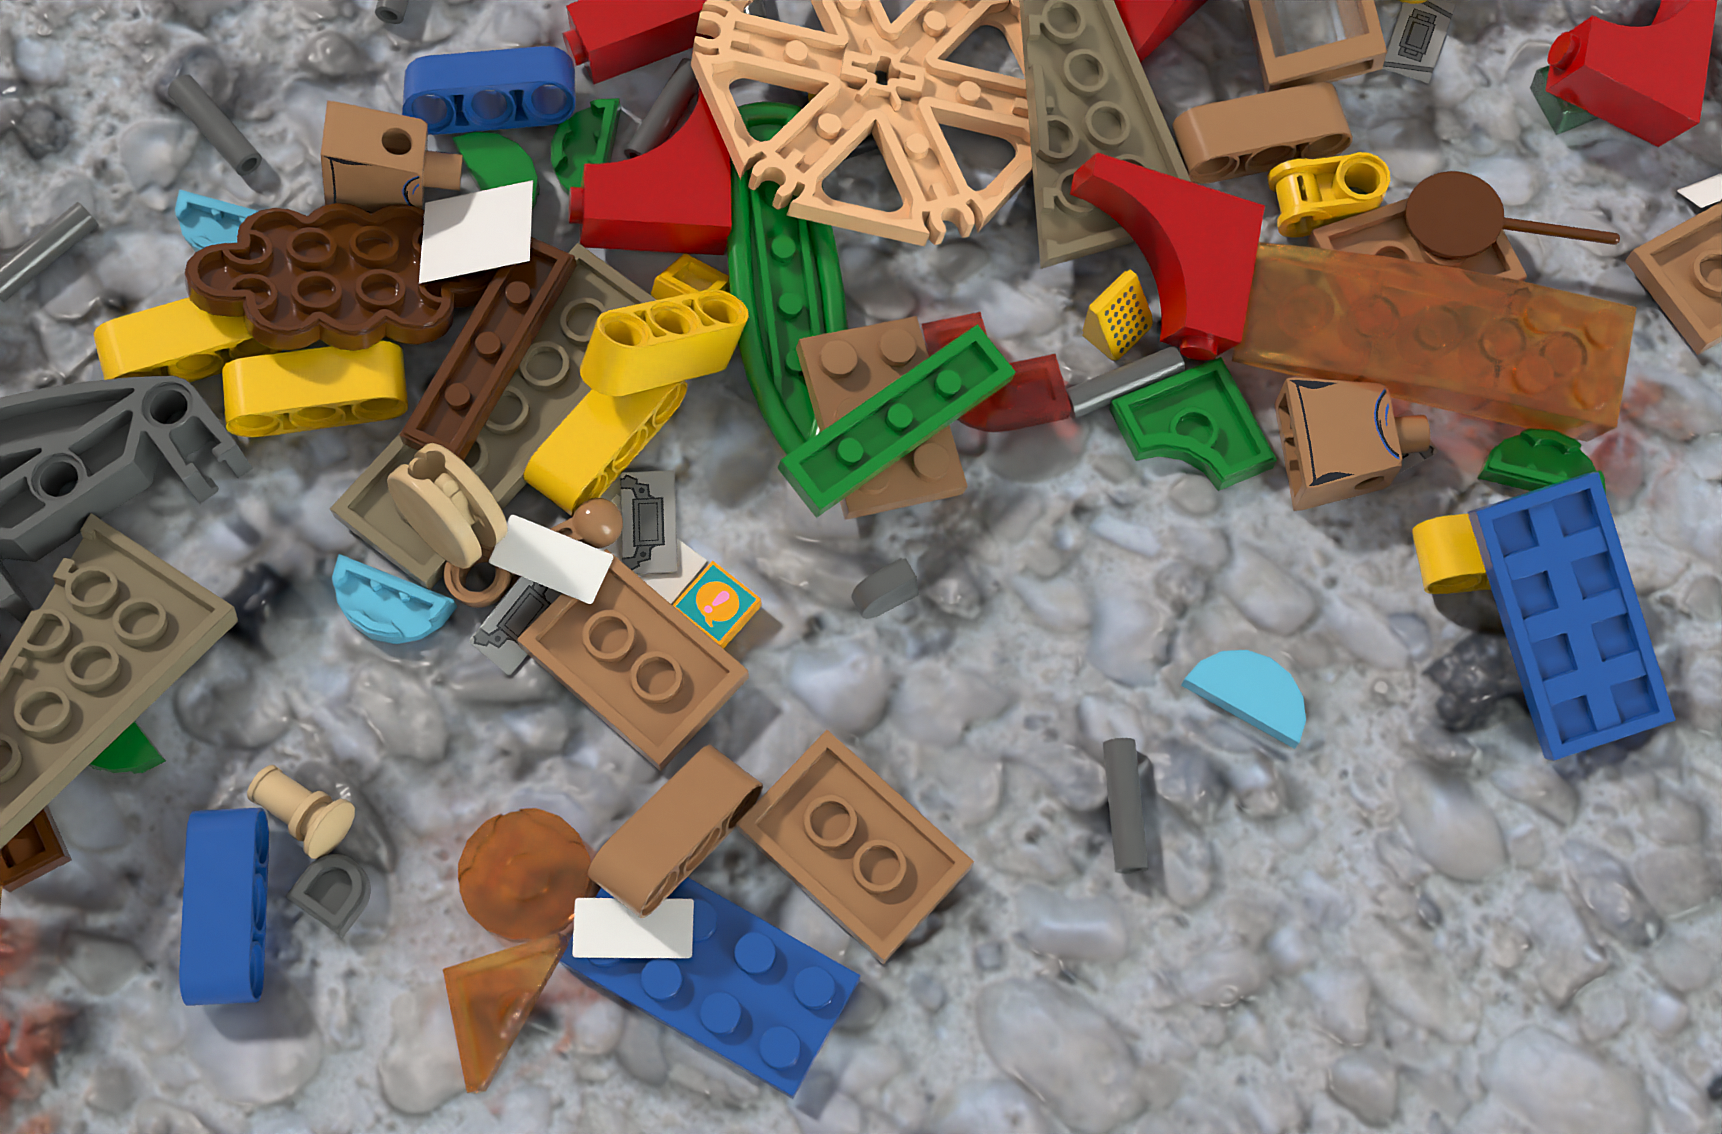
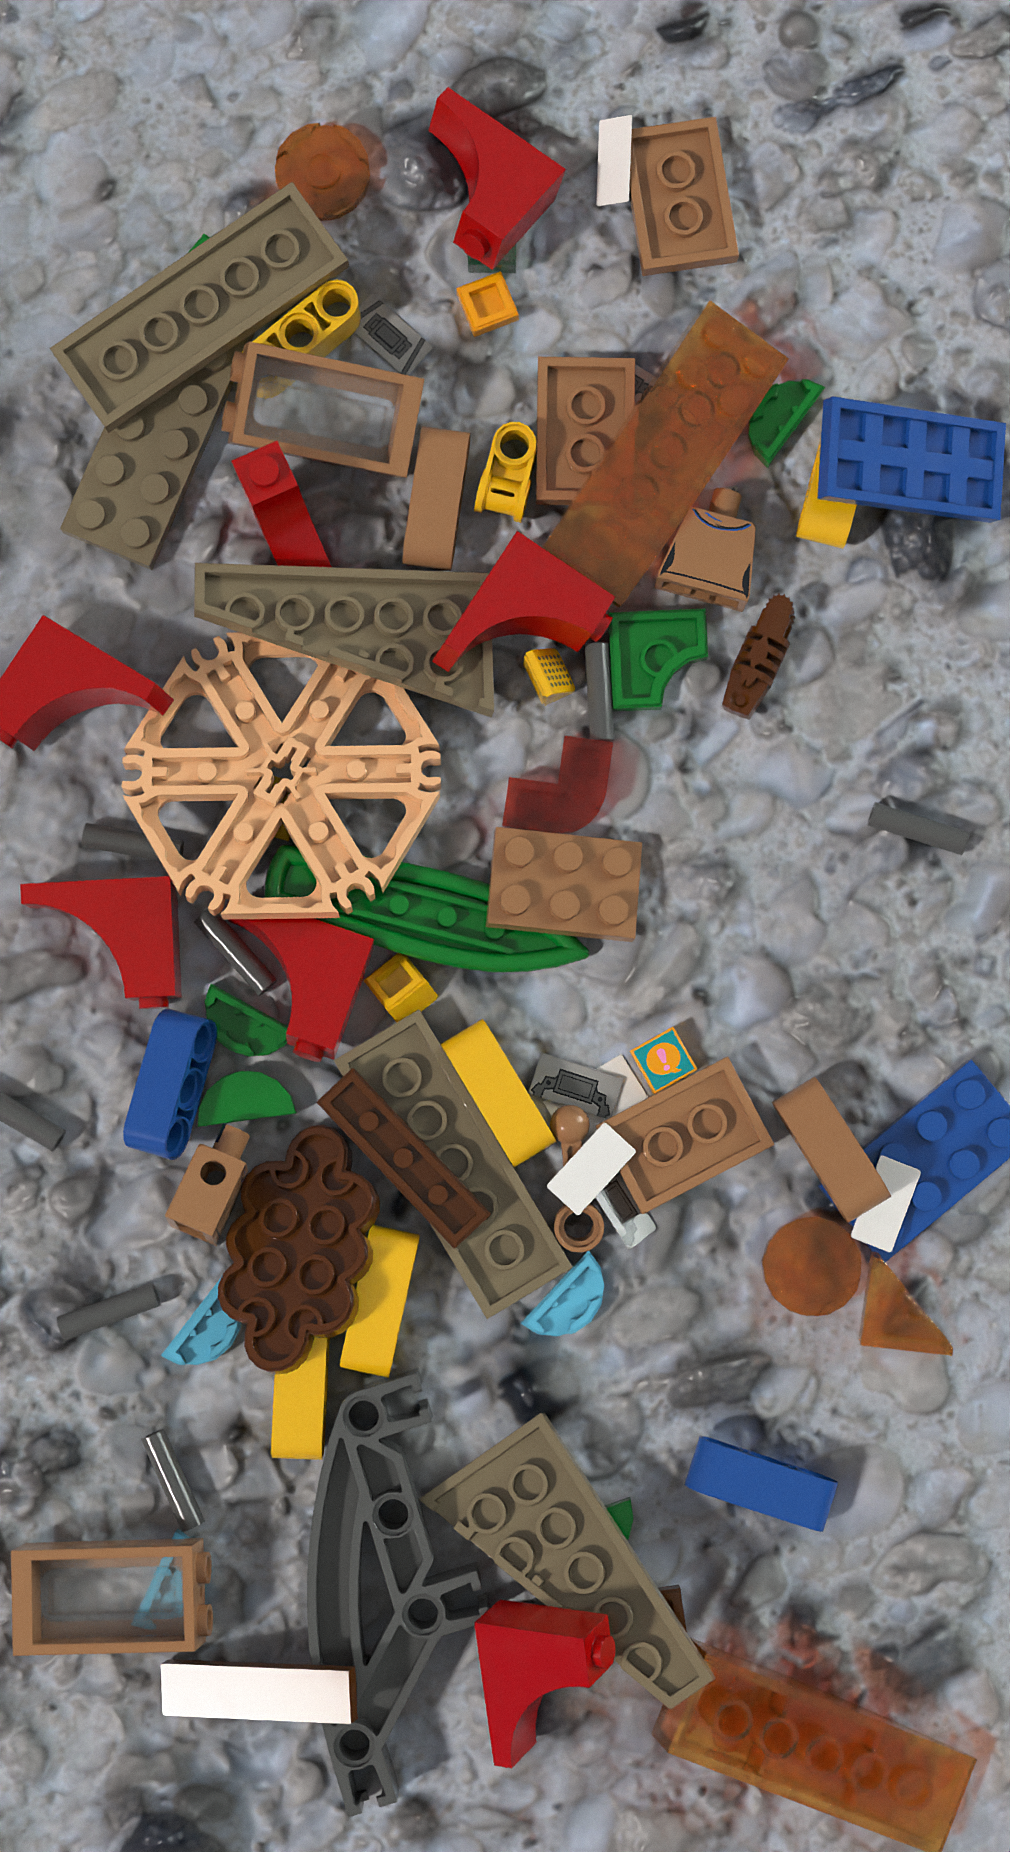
camera: 70 degrees left, 15 degrees up
tan pin [247,765,355,859] -> none
dark grey tile [285,854,371,938] -> none
tan head [387,443,508,568] -> none
white sticker [419,180,533,284] -> none
yellow beam [580,289,749,396] -> none
medium nougat plate [736,730,974,964] -> none
green plate [777,324,1016,518] -> none
dark grey tile [851,558,919,619] -> none
medium azure tile [1181,650,1306,749] -> none
reddish brown piece [1405,171,1620,259] -> none
none -> light orange tile [456,271,519,337]
none -> reddish brown hinge [722,593,796,720]

